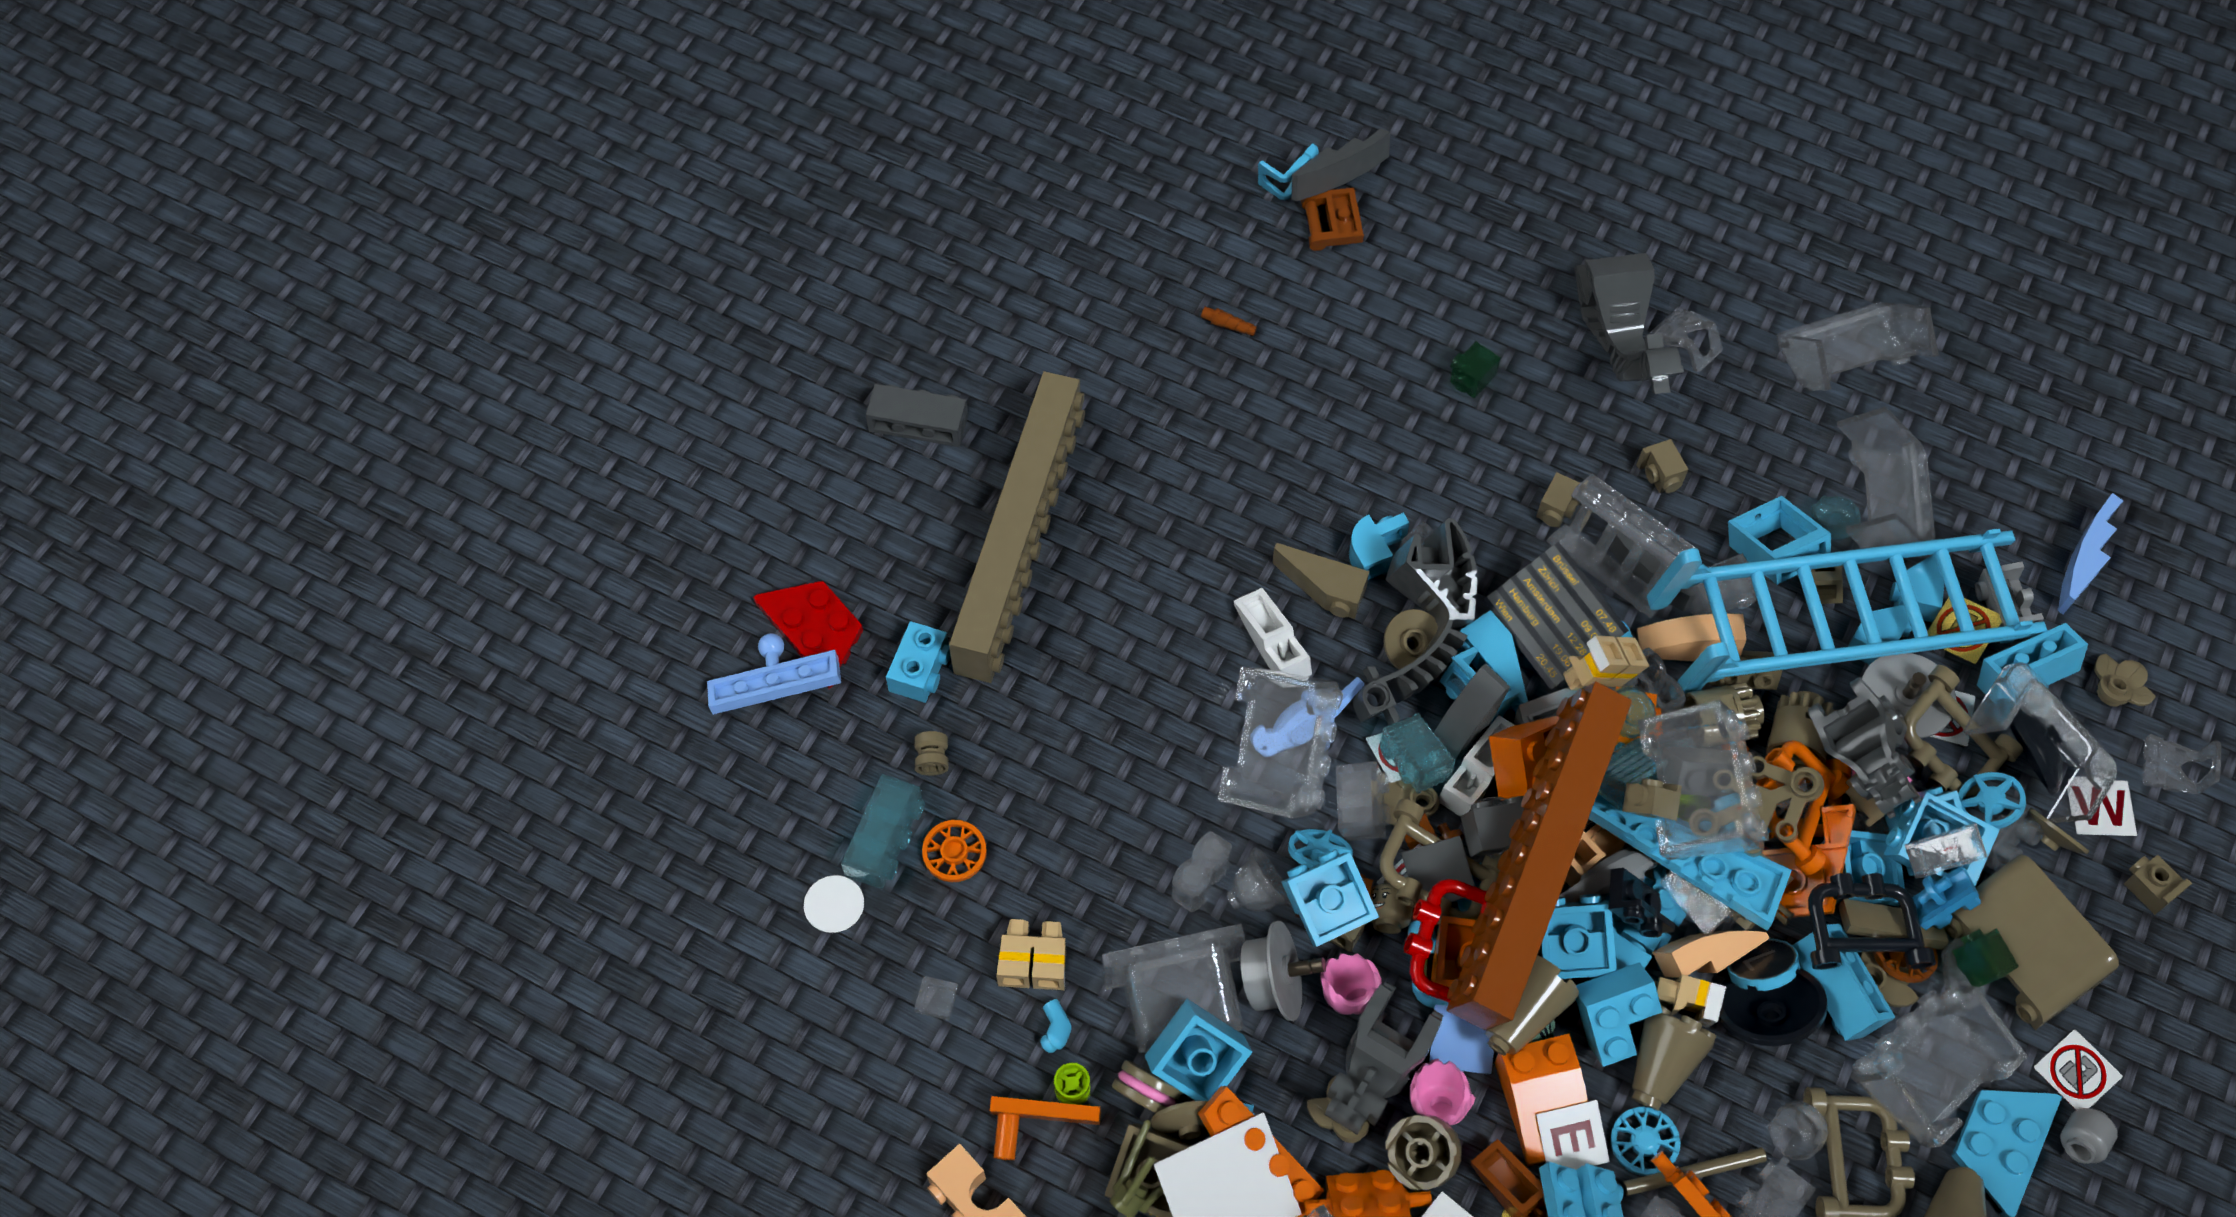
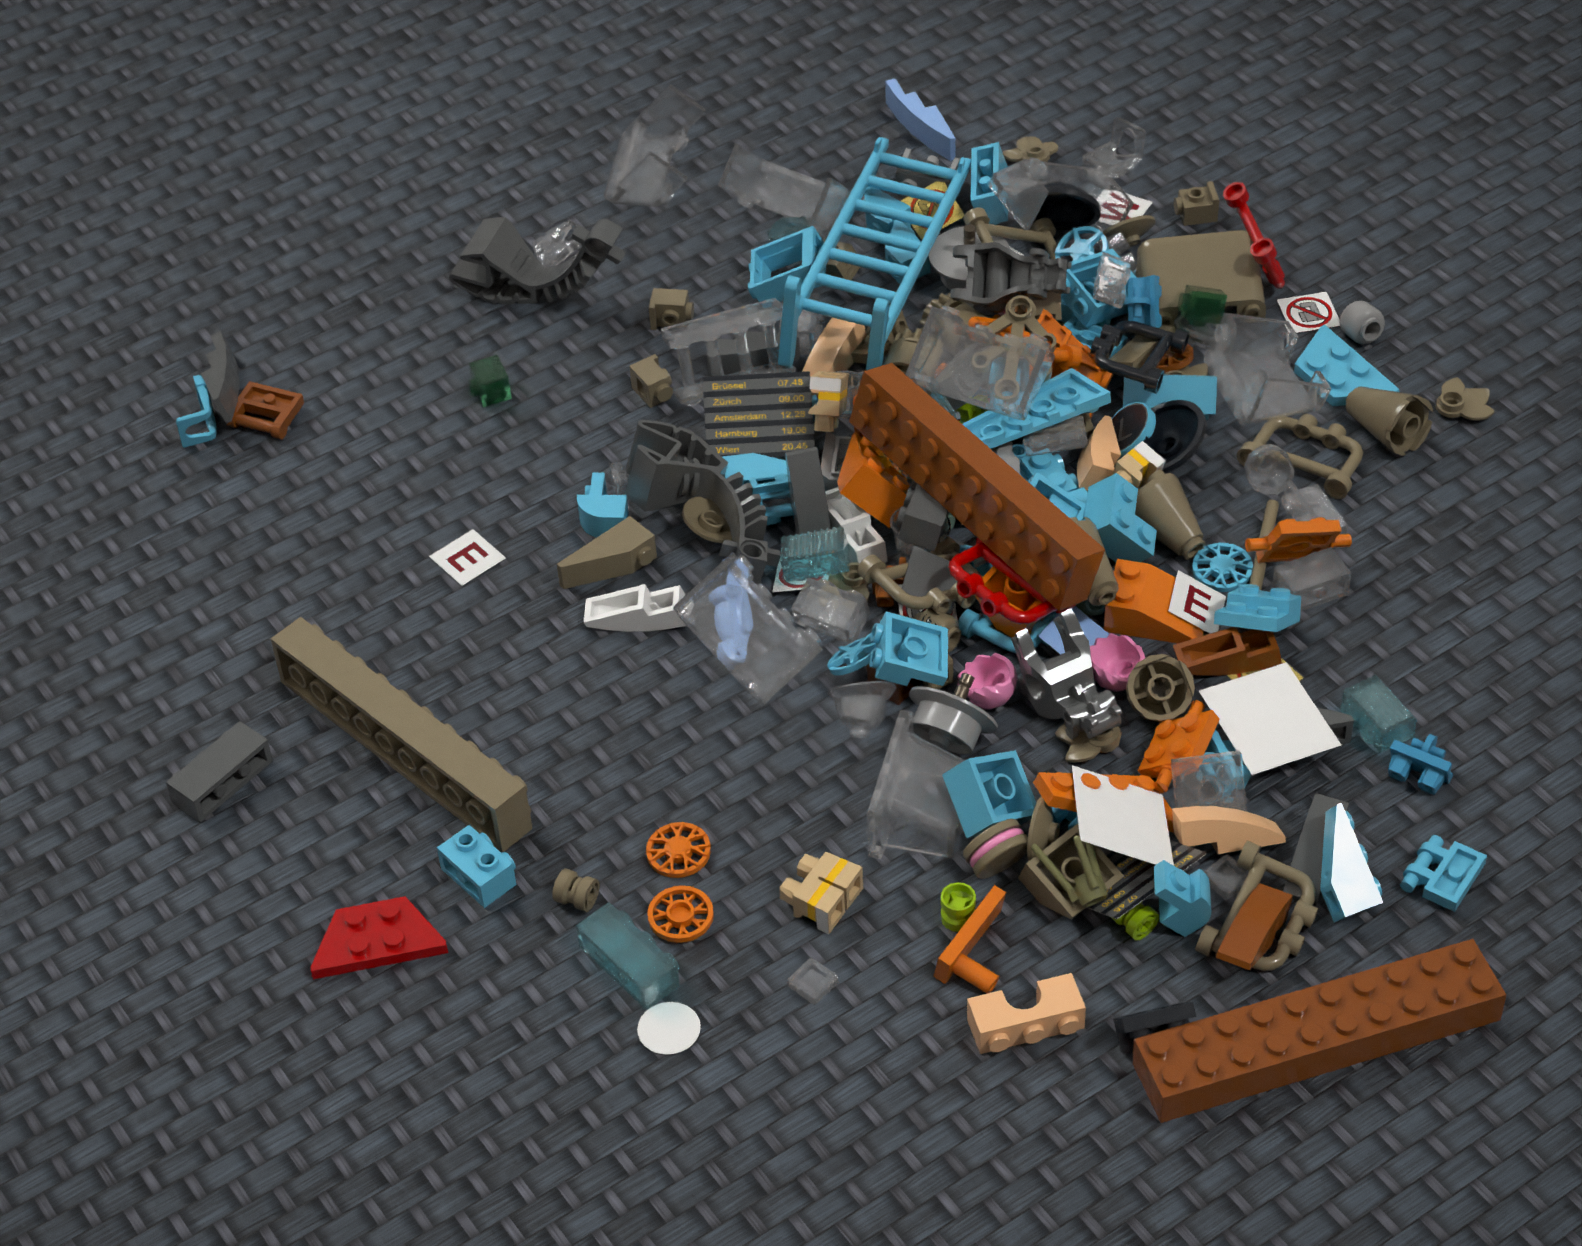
camera: 60 degrees left, 15 degrees down
light blue plate [707,633,841,714] -> none
medium azure arm [1041,999,1072,1053] -> none
clear brick [1172,831,1232,912] -> none
dark orange animal [1201,306,1257,336] -> none
black bracket [1608,868,1675,938] -> none
dark tan brick [1622,778,1682,821] -> none
none -> white sticker [429,529,506,586]
none -> orange wheel [646,822,711,878]
none -> red bar [1223,182,1285,289]

